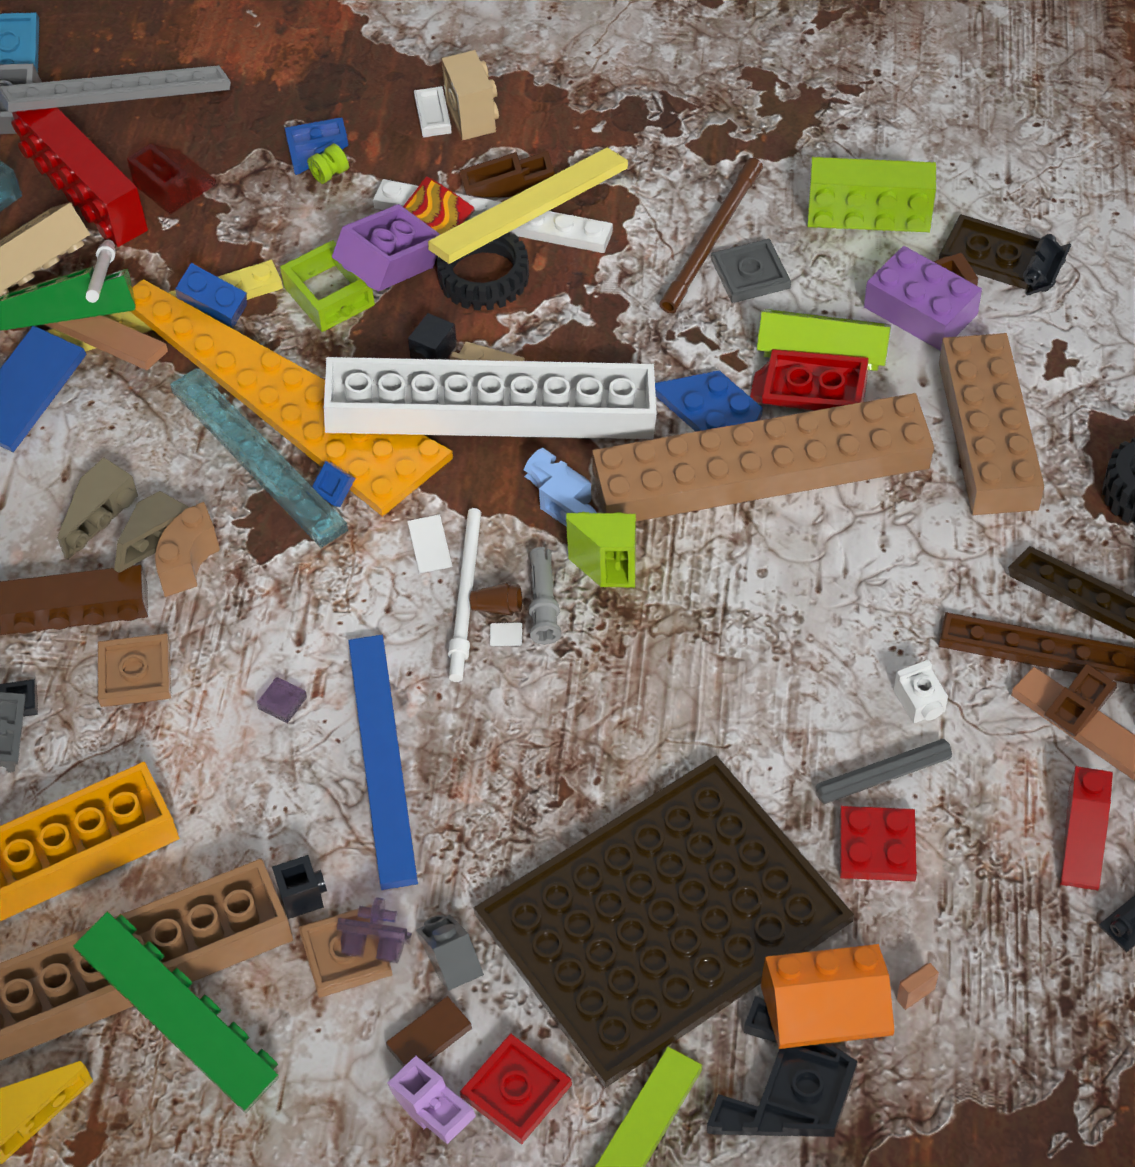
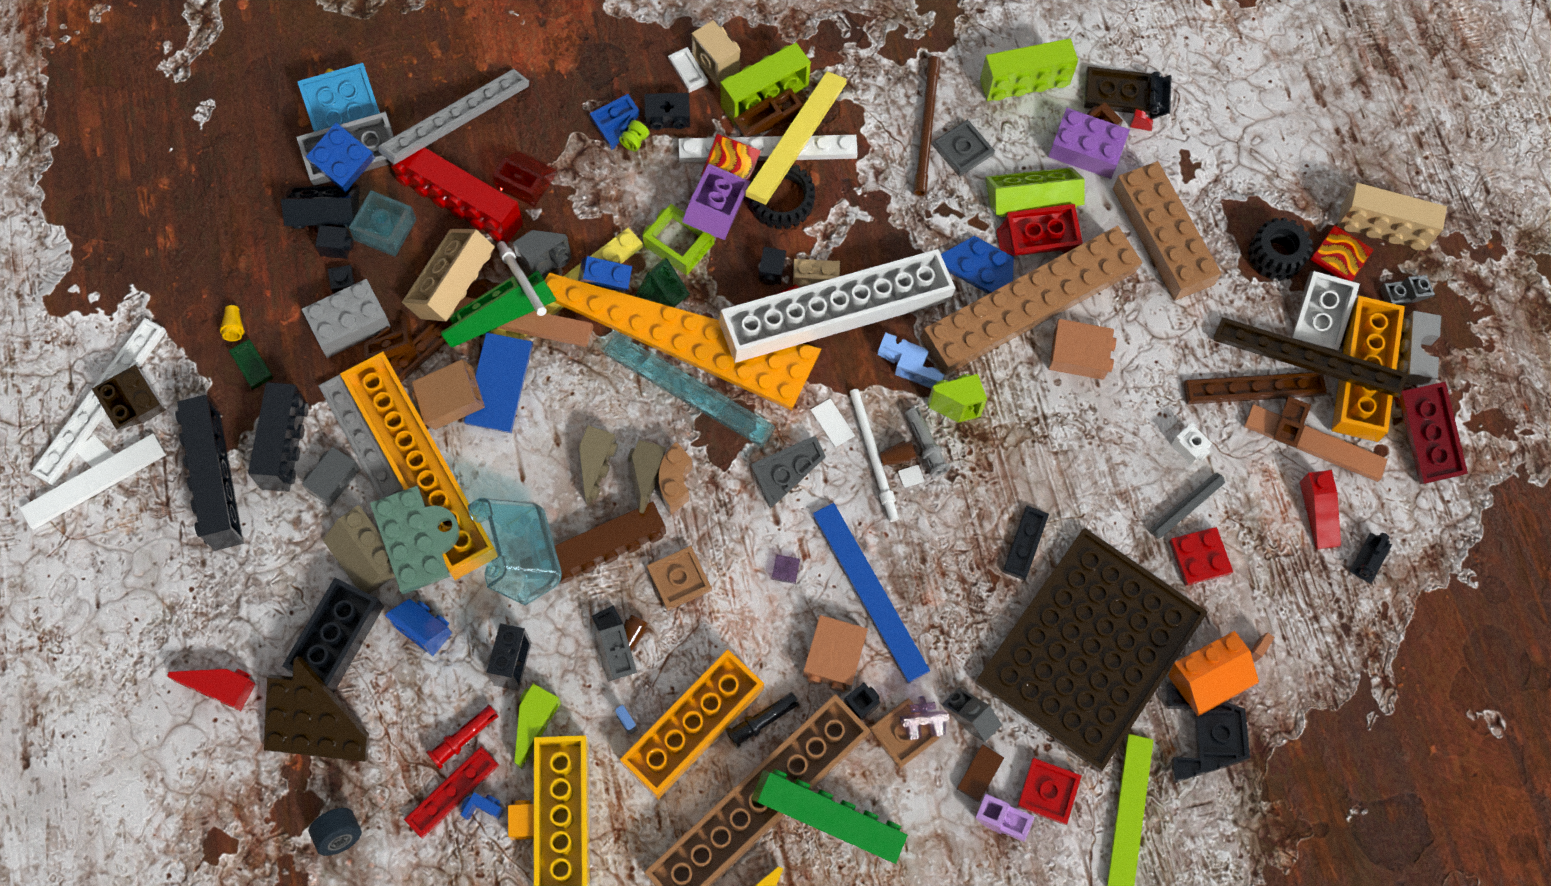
camera: 25 degrees left, 15 degrees up
blue tile [310,461,356,507] -> none
none -> dark grey slope [513,230,572,279]
none -> reddish brown cone [624,615,649,652]
none -> clear green slope [635,258,690,308]
none -> black brick [645,93,690,130]
none -> lime brick [720,42,811,126]
none -> black pin [726,692,800,749]
none -> dark grey wing [751,435,826,509]
none -> nougat brick [803,615,868,692]
none -> black tile [1002,505,1049,581]
none -> nougat brick [1049,319,1117,380]
none -> red tile [1130,109,1153,132]

